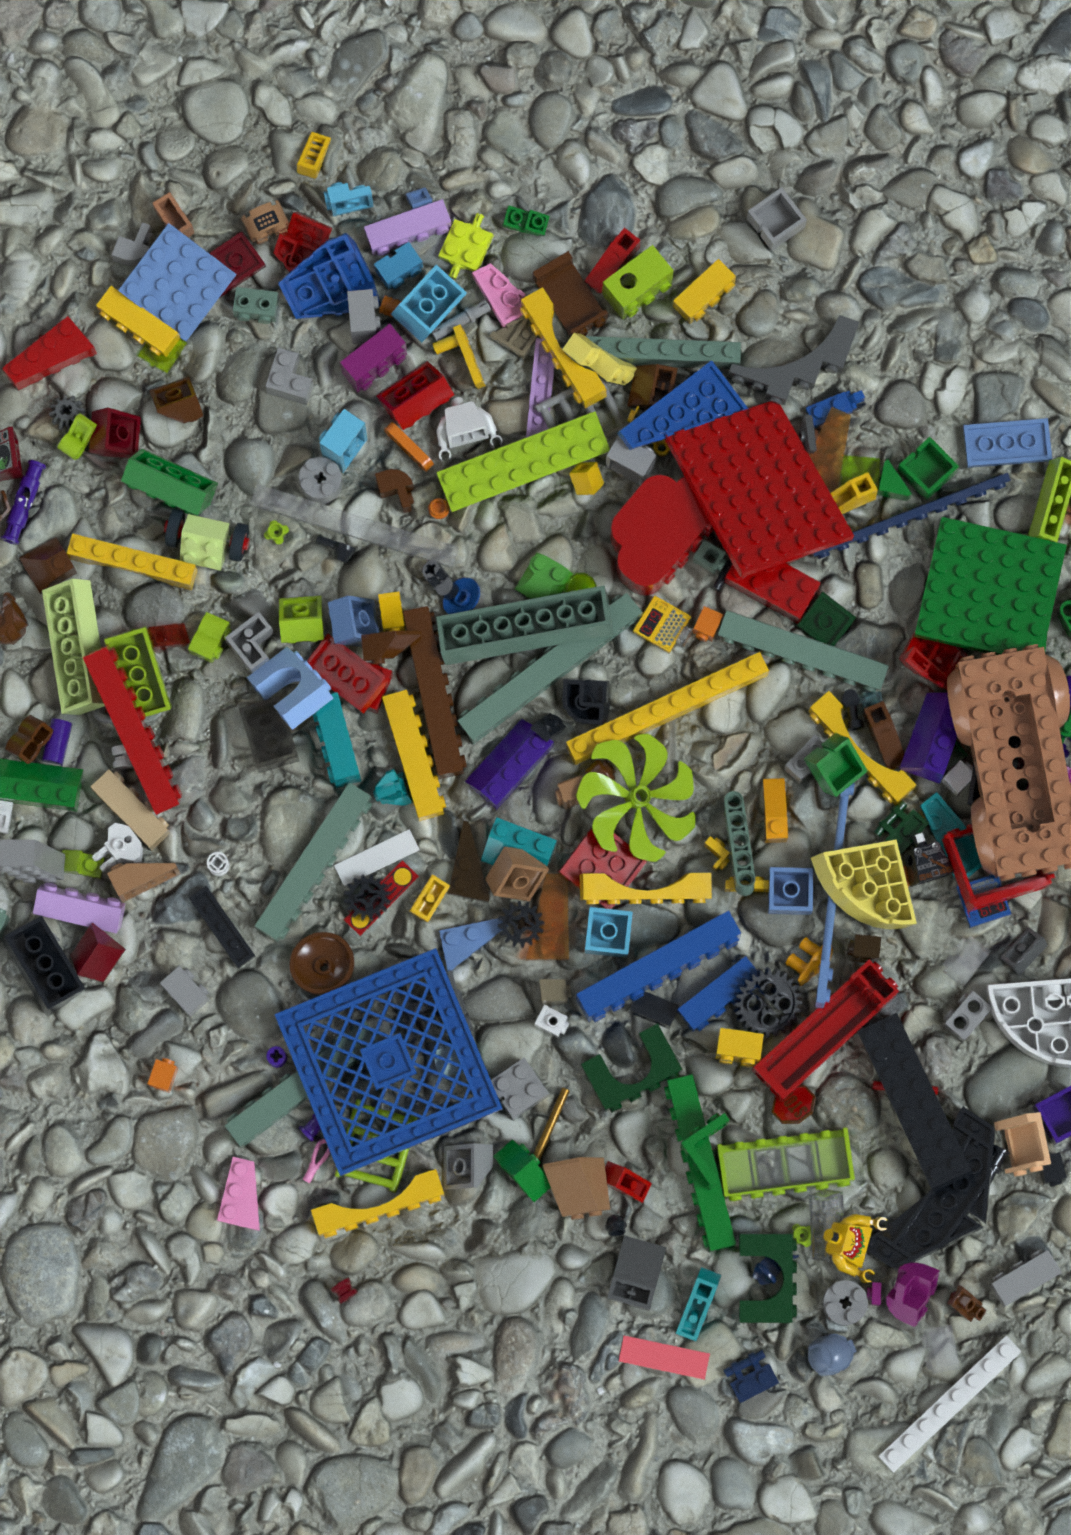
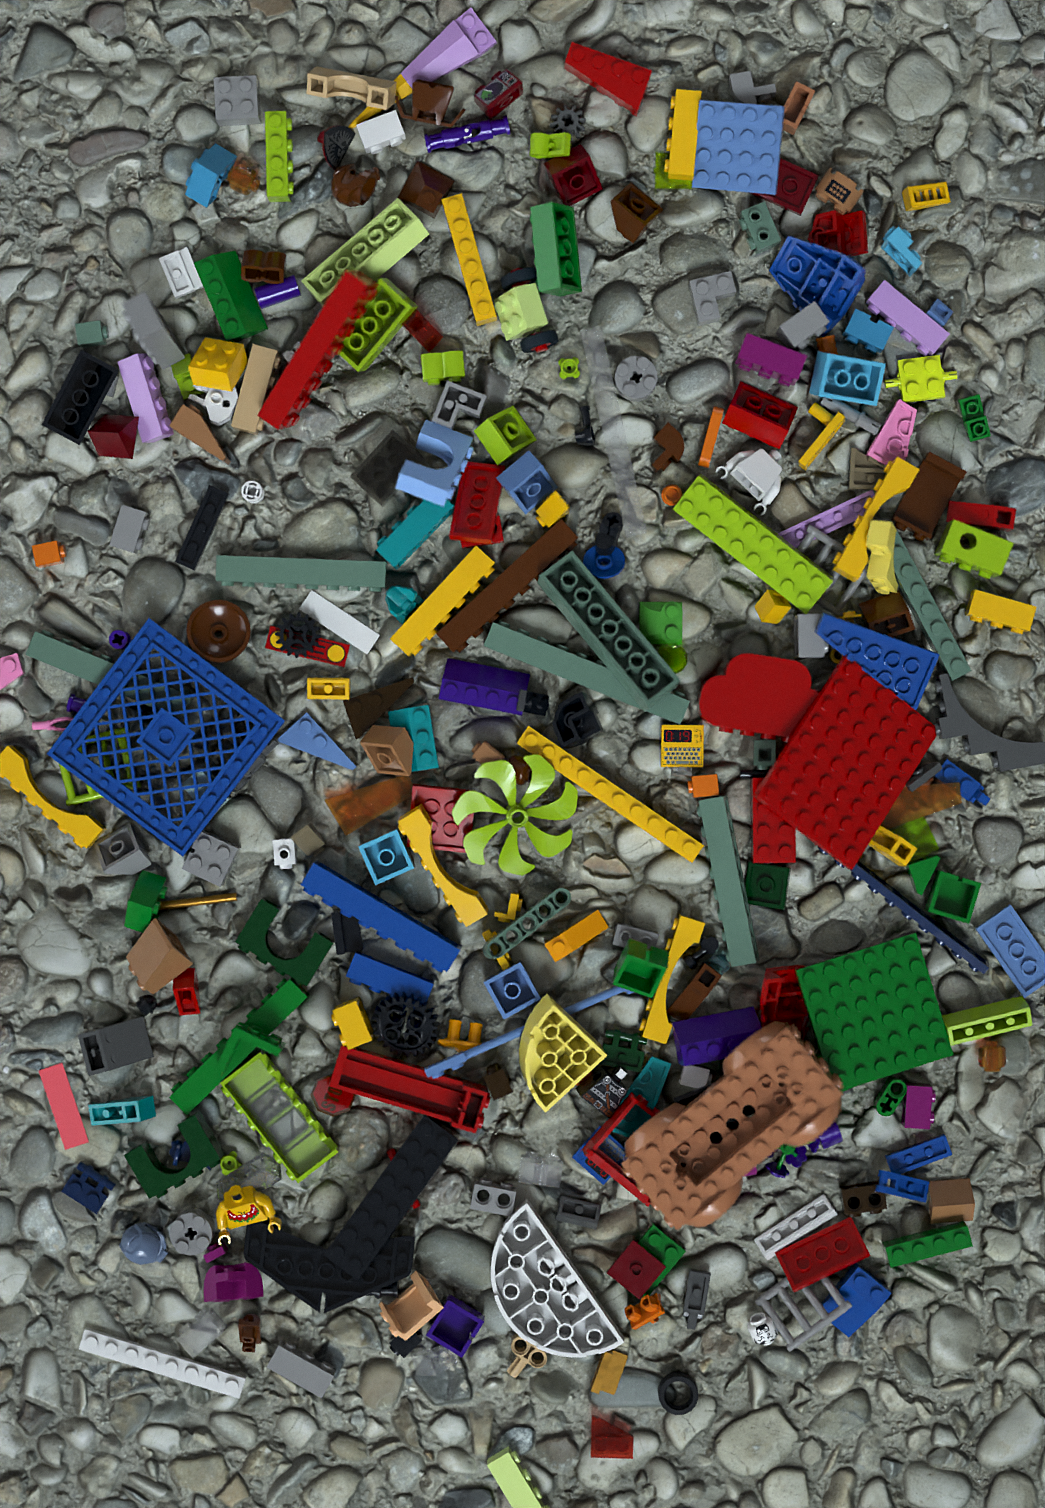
camera: 55 degrees right, 10 degrees up
medium azure brick [319,409,368,473] -> none
reddish brown slope [361,631,422,665] -> none
black gear [497,901,544,949] -> none
none -> yellow brick [188,337,248,392]

